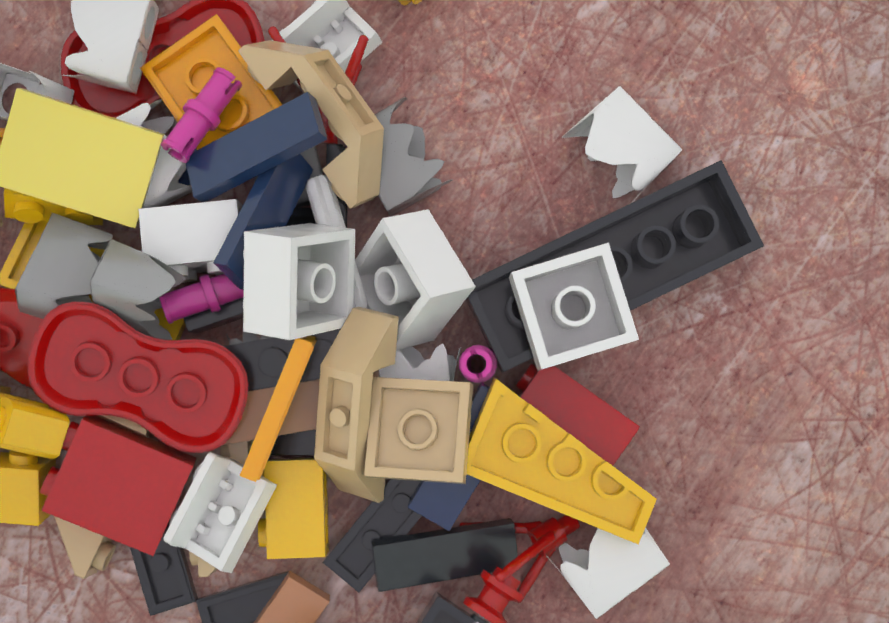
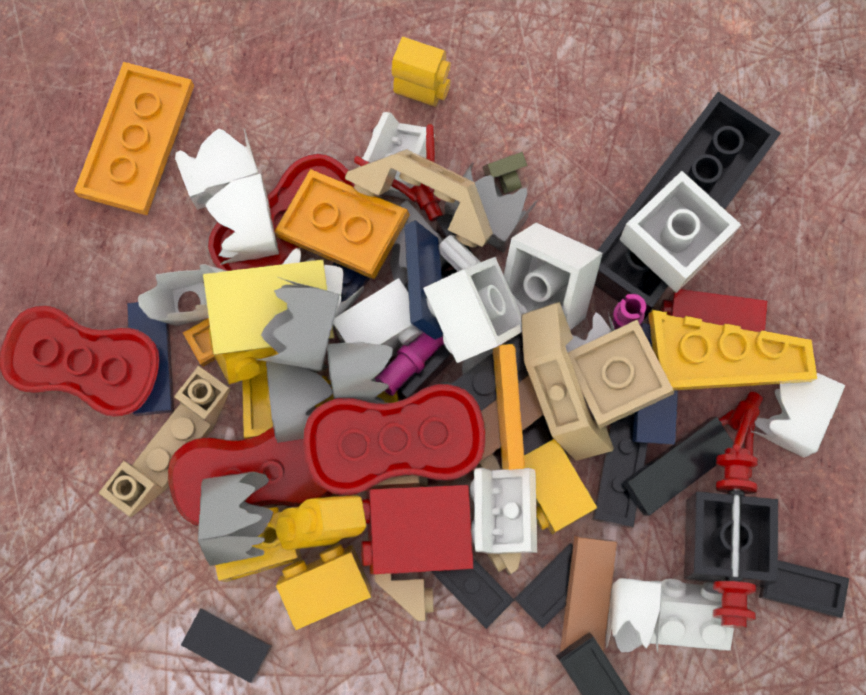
camera: 25 degrees left, 10 degrees down
dark pink pin [161,67,242,163] -> none
dark blue tile [186,92,328,202] -> none
white piece [562,86,682,204] -> none
none -> light grey piece [257,277,340,370]
none -> olive tile [482,152,527,194]

